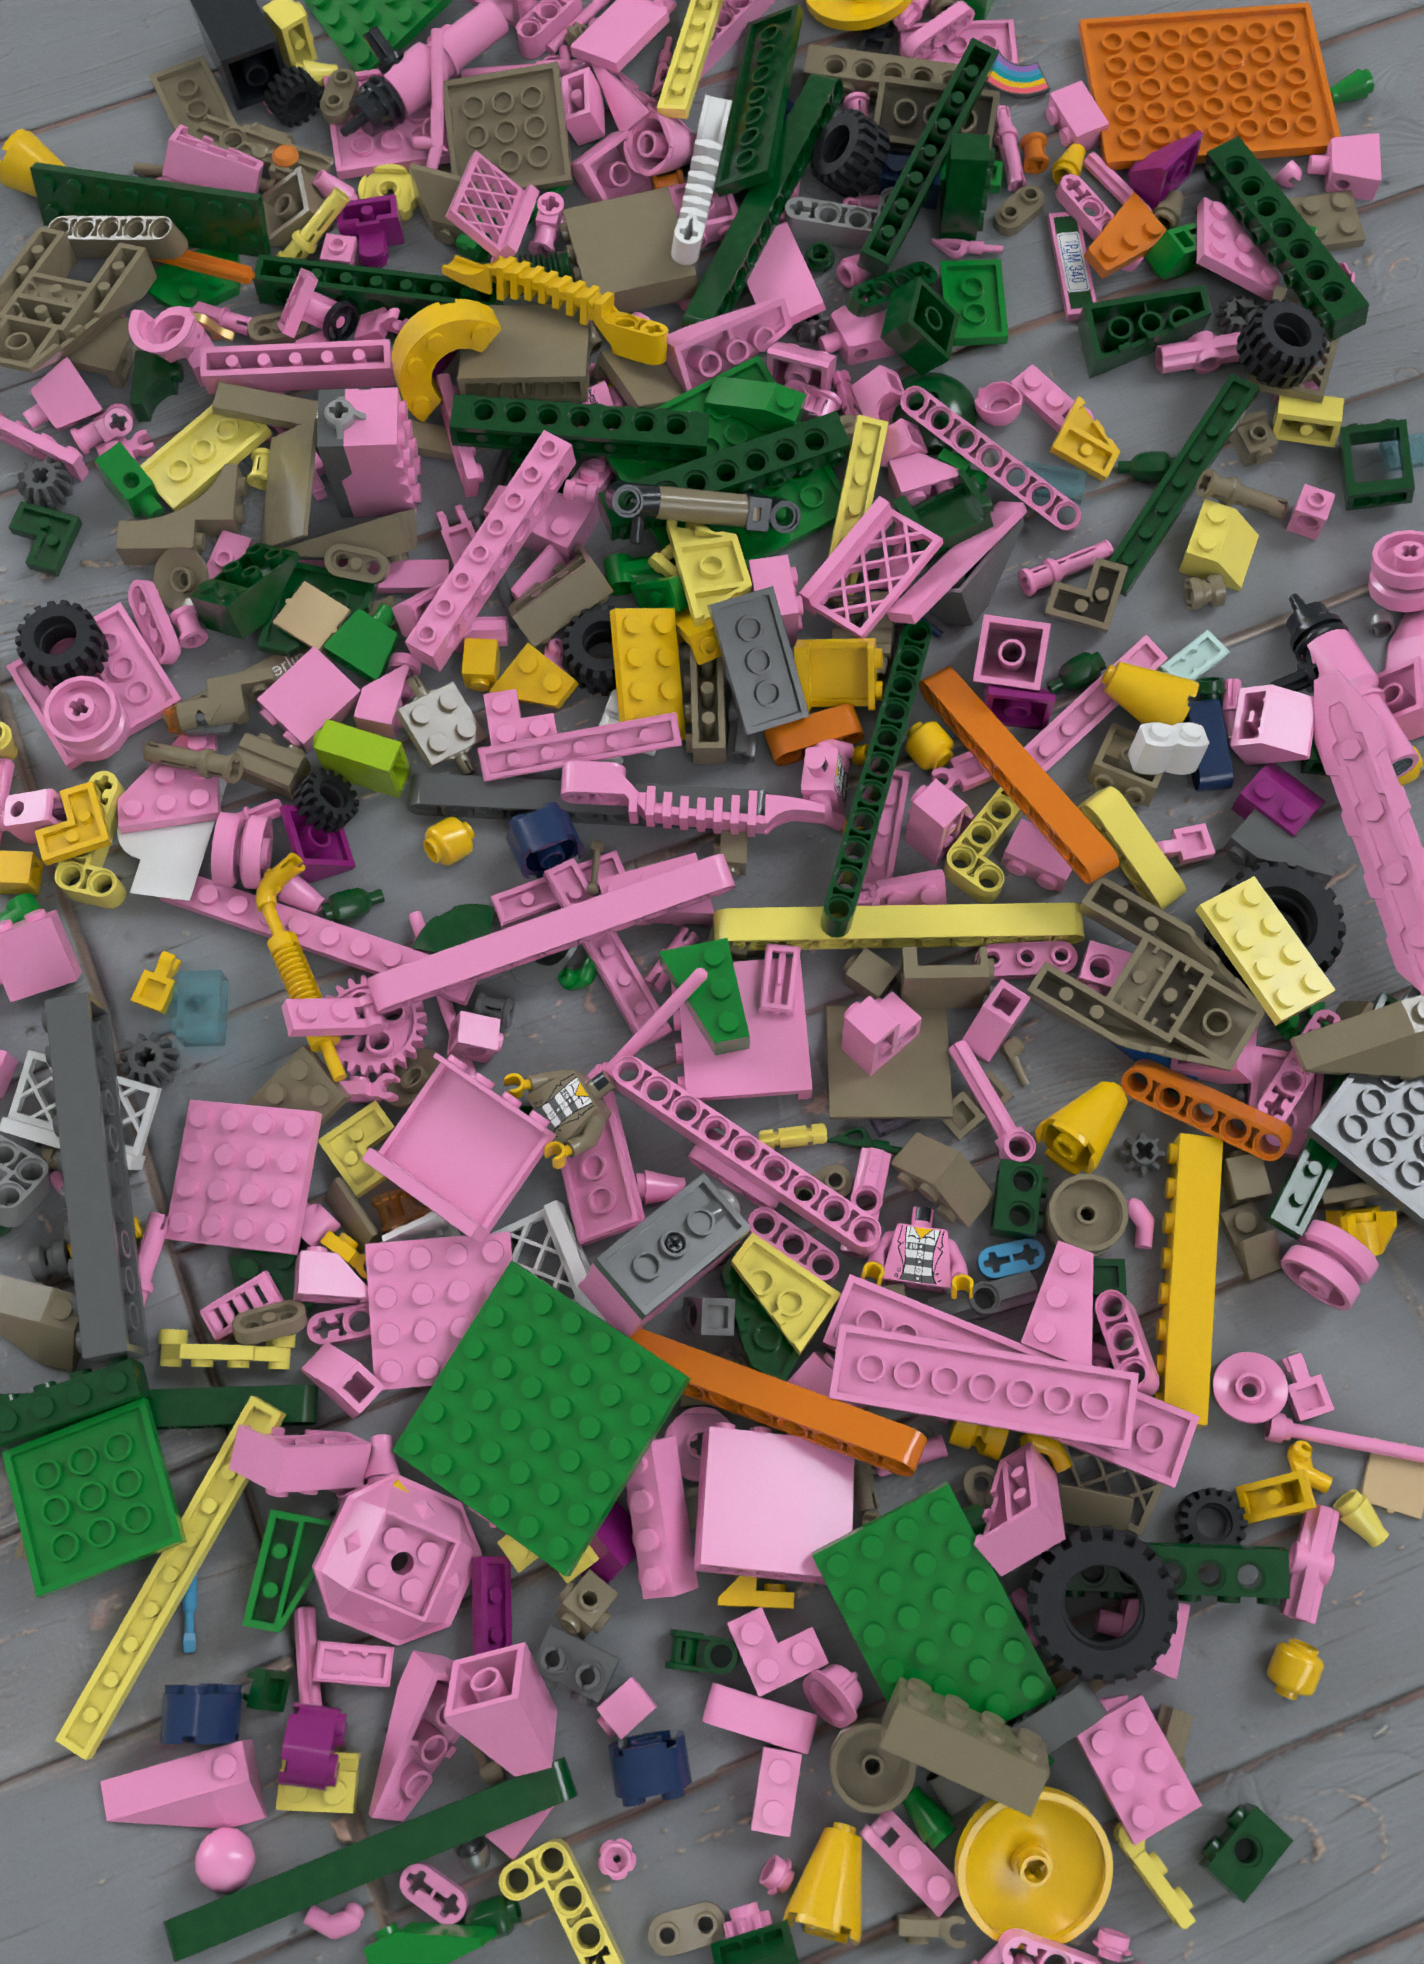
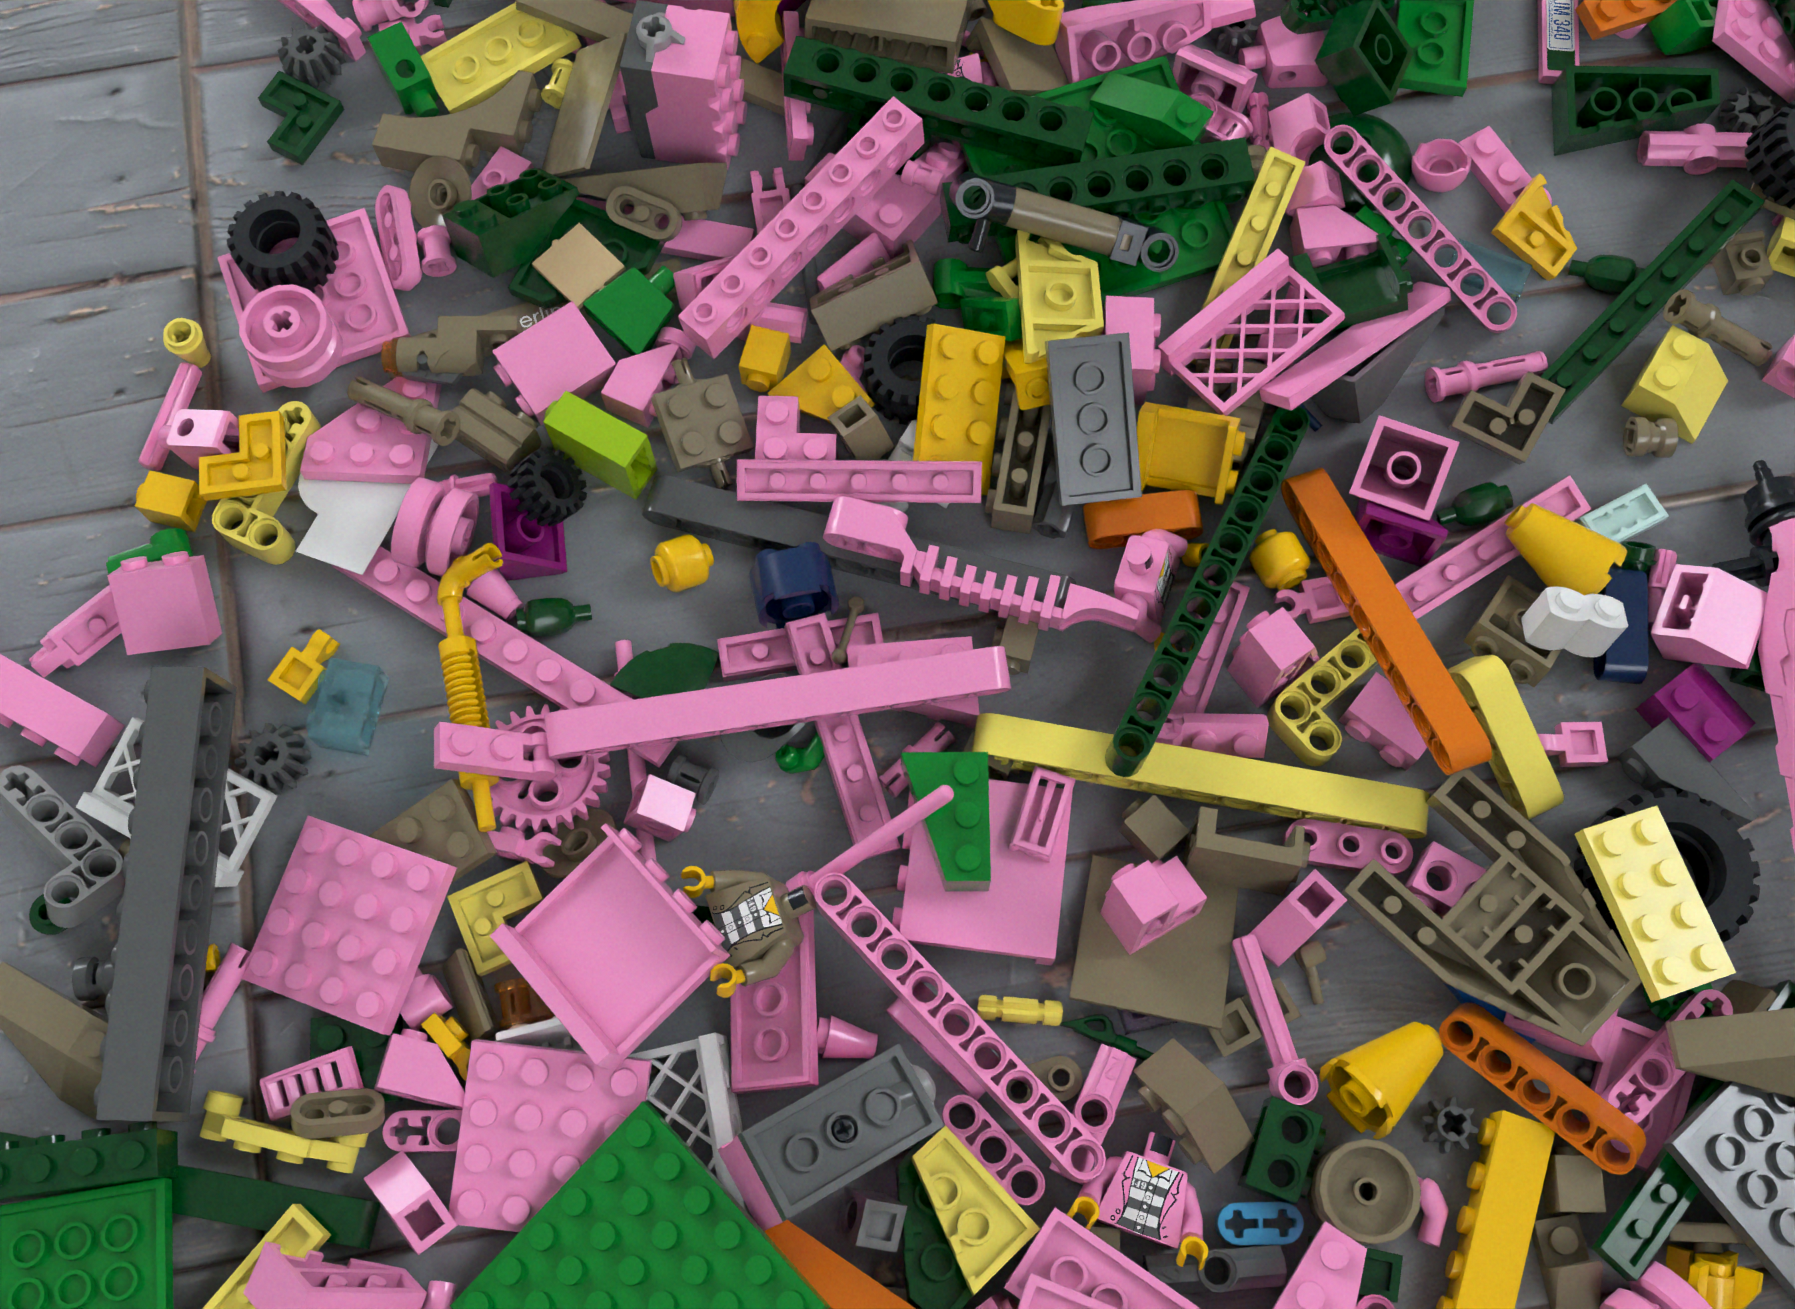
camera: 10 degrees right, 0 degrees up
none -> dark tan brick [828,395,895,460]

